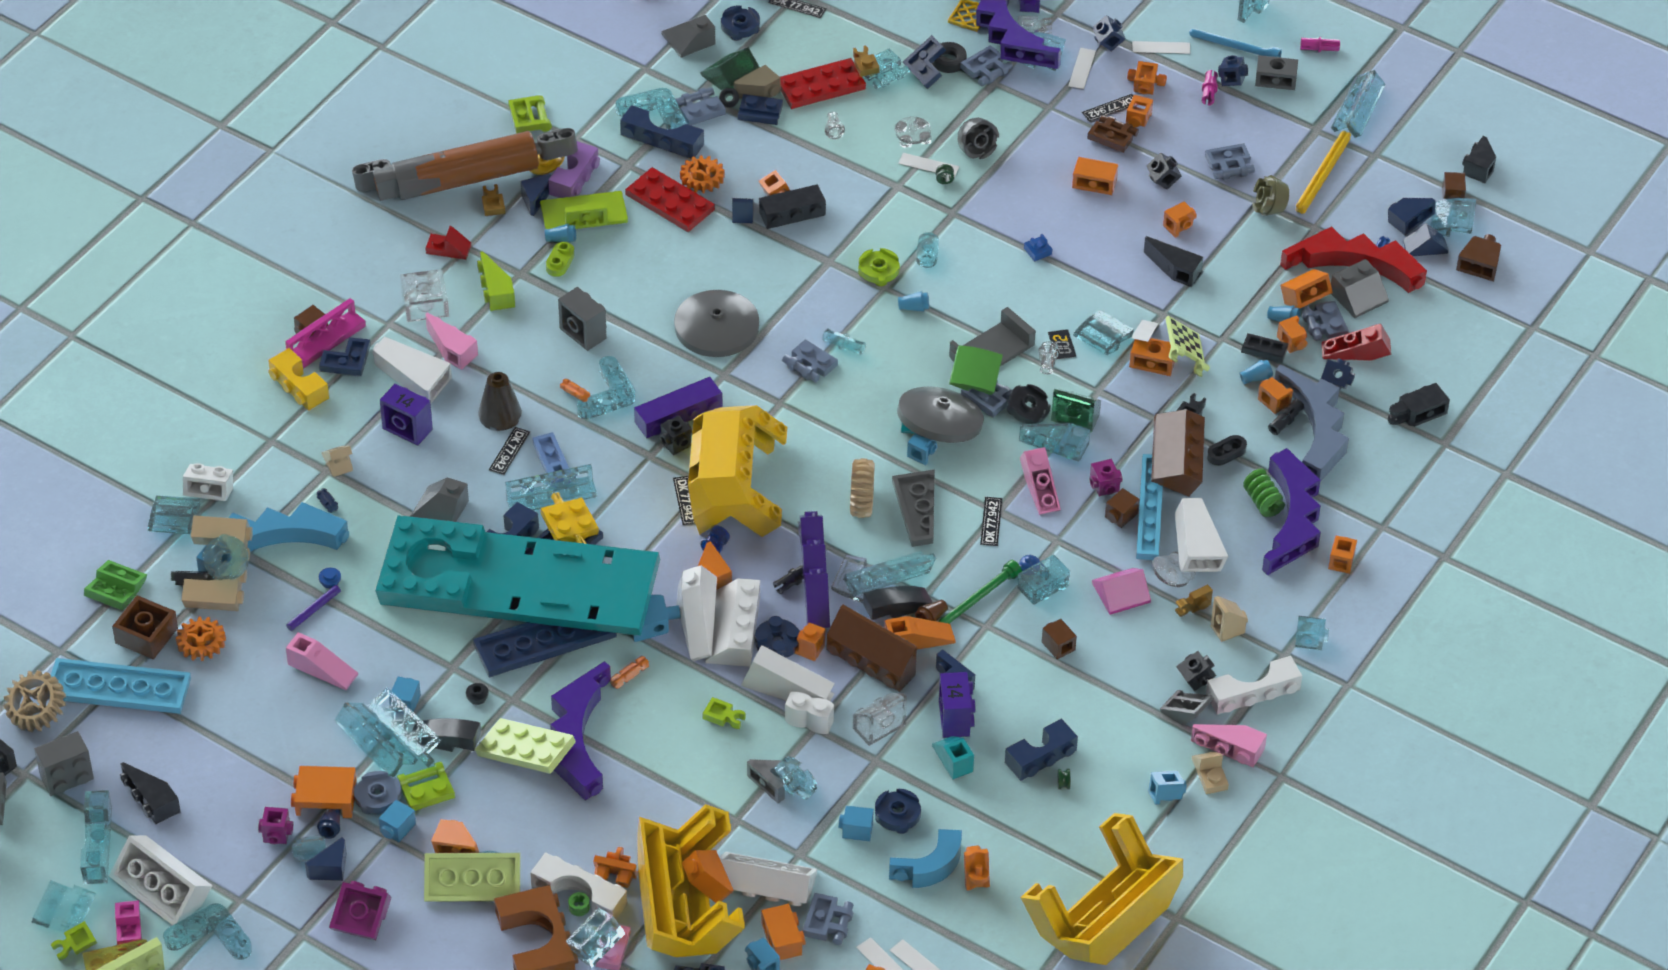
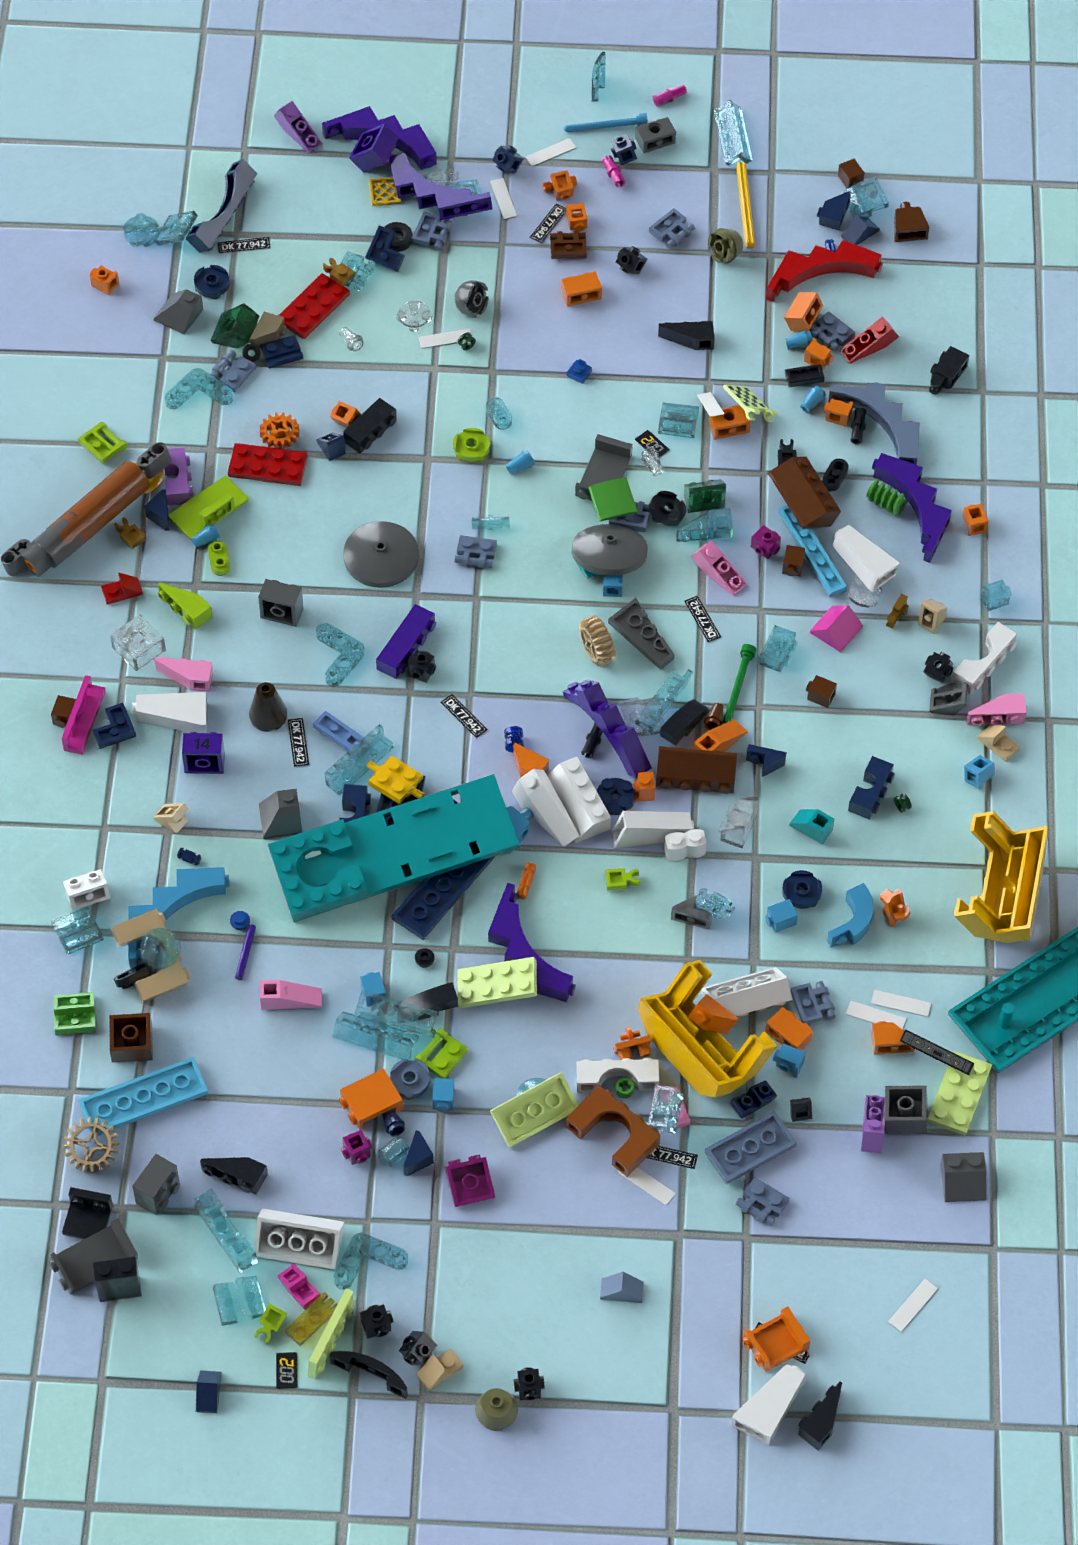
camera: 30 degrees left, 10 degrees up
orange gear [176,616,226,661] -> none
yellow arch [268,348,329,411] -> none
orange slope [431,819,479,853] -> none
orange axle [560,379,590,402] -> none
dark blue arch [620,105,704,159] -> none
yellow wedge [688,405,787,537] -> none
dark purple brick [938,672,976,738] -> none
blue plate [1019,555,1041,577] -> none
orange brick [1163,201,1197,238] -> none
dark blue brick [1321,359,1355,391] -> none
dark grey slope [1331,259,1389,318] -> none
black slope [1462,136,1496,183] -> none

